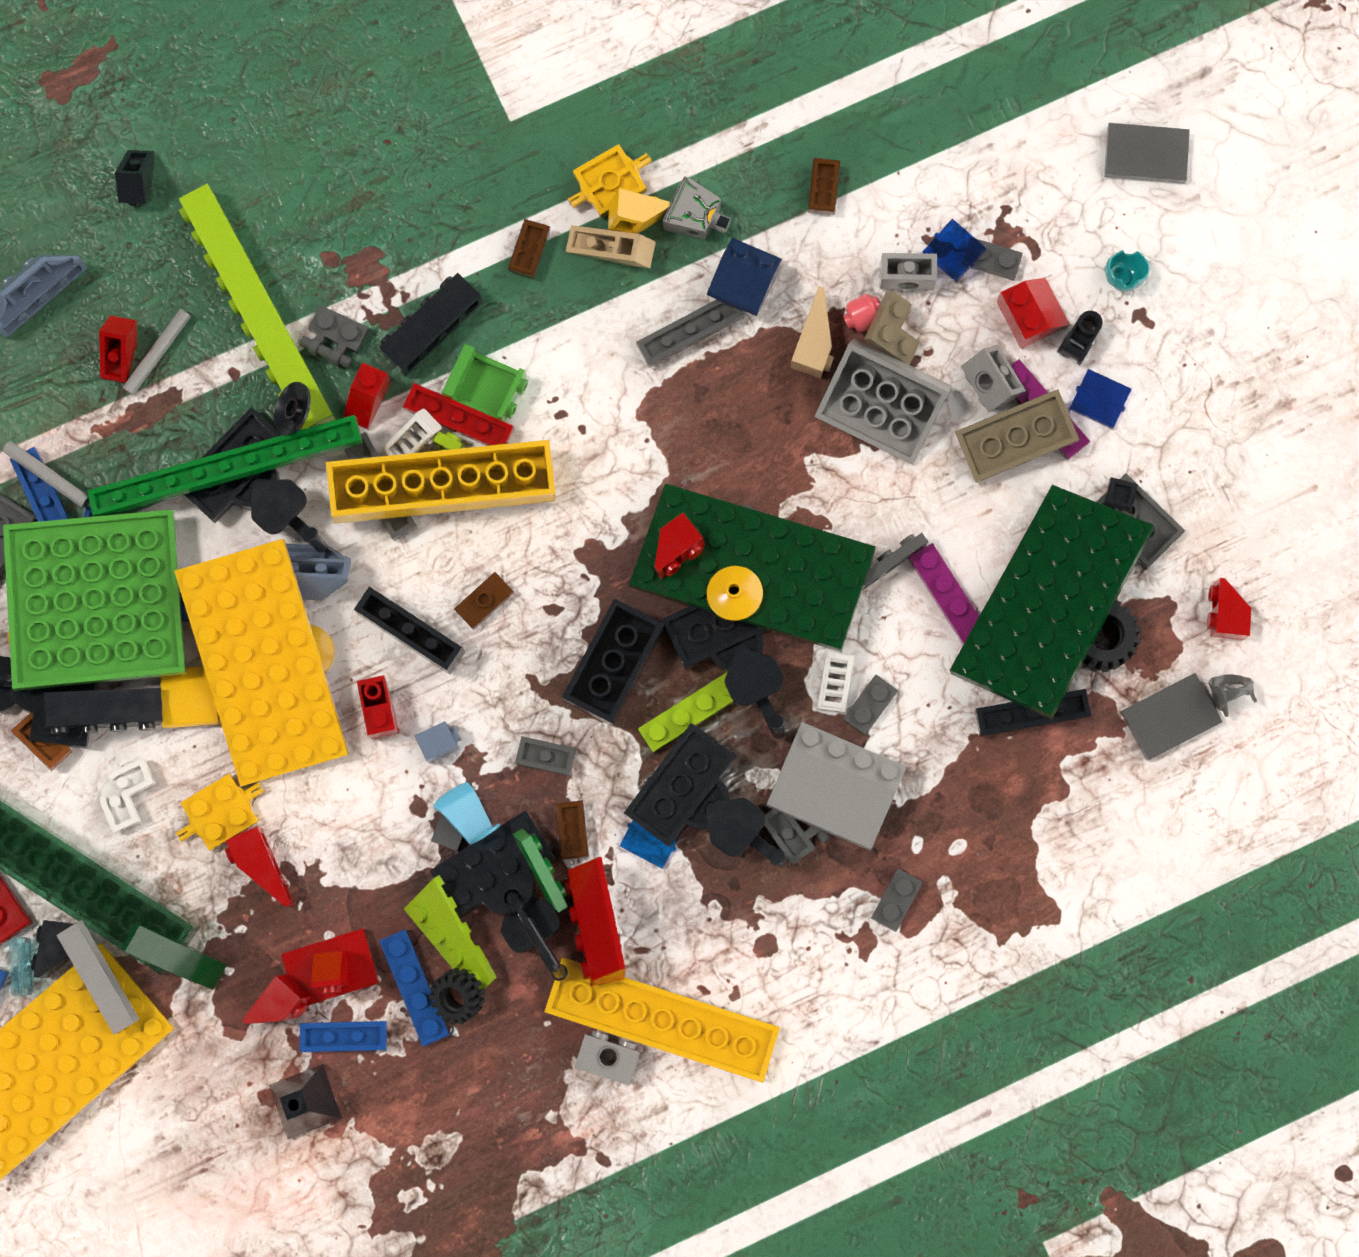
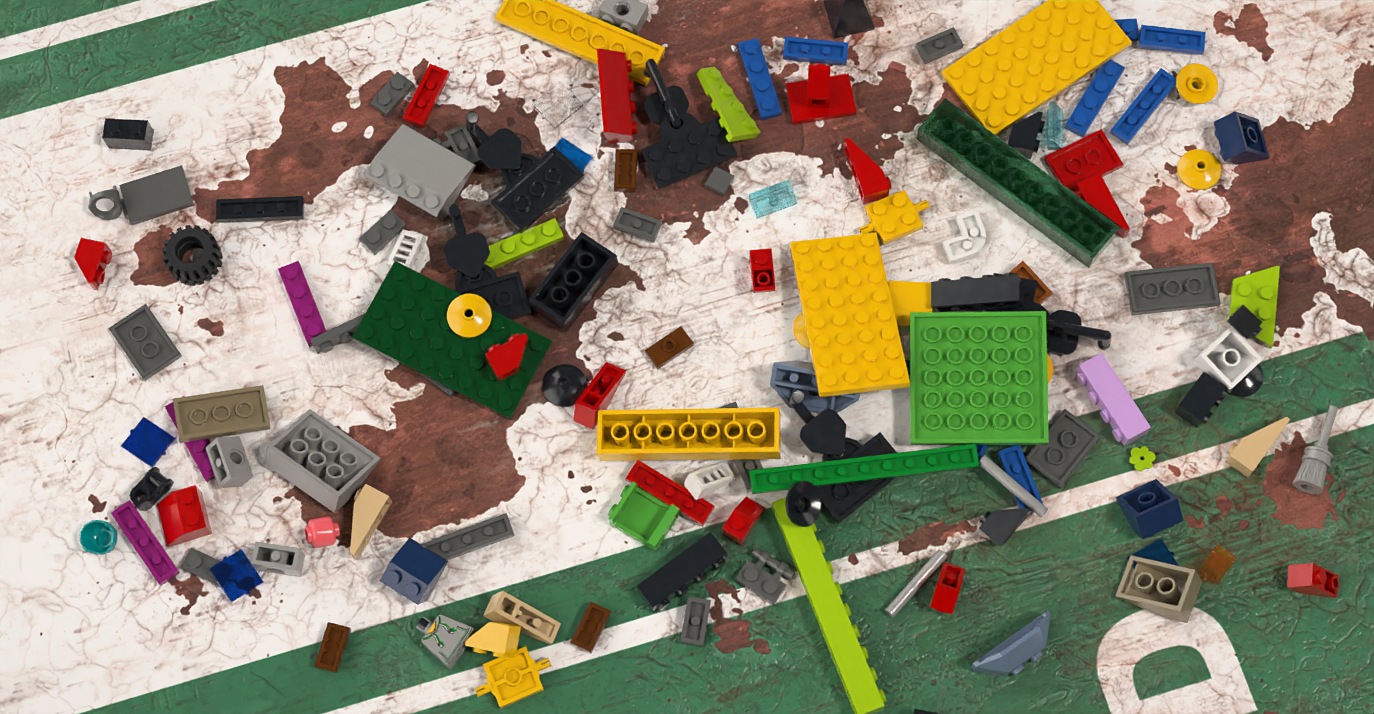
camera: 170 degrees left, 10 degrees down
light grey tile [56,920,140,1035] -> none
dark green slope [121,923,227,990] -> none
red slope [242,974,312,1024] -> none
black brick [353,586,465,675] -> none
sand blue brick [415,721,461,764] -> none
black tyre [429,968,485,1025] -> none
lime plate [433,431,464,450] -> none
medium azure piece [433,782,500,845] -> none
green plate [513,829,568,912] -> none
dark tan plate [864,290,920,365] -> none
dark green plate [950,484,1154,719] -> none
black tile [1103,477,1138,512] -> none
dark grey tile [1104,123,1190,184] -> none
none -> black brick [102,118,154,151]
none -> magenta plate [111,500,180,586]
none -> red plate [403,64,450,128]
none -> black dish [542,364,587,407]
none -> red slope [573,362,626,429]
none -> dark grey plate [680,596,711,647]
none -> clear light blue slope [749,180,797,219]
none -> dark grey plate [915,27,963,64]
none -> black slope [979,508,1032,546]

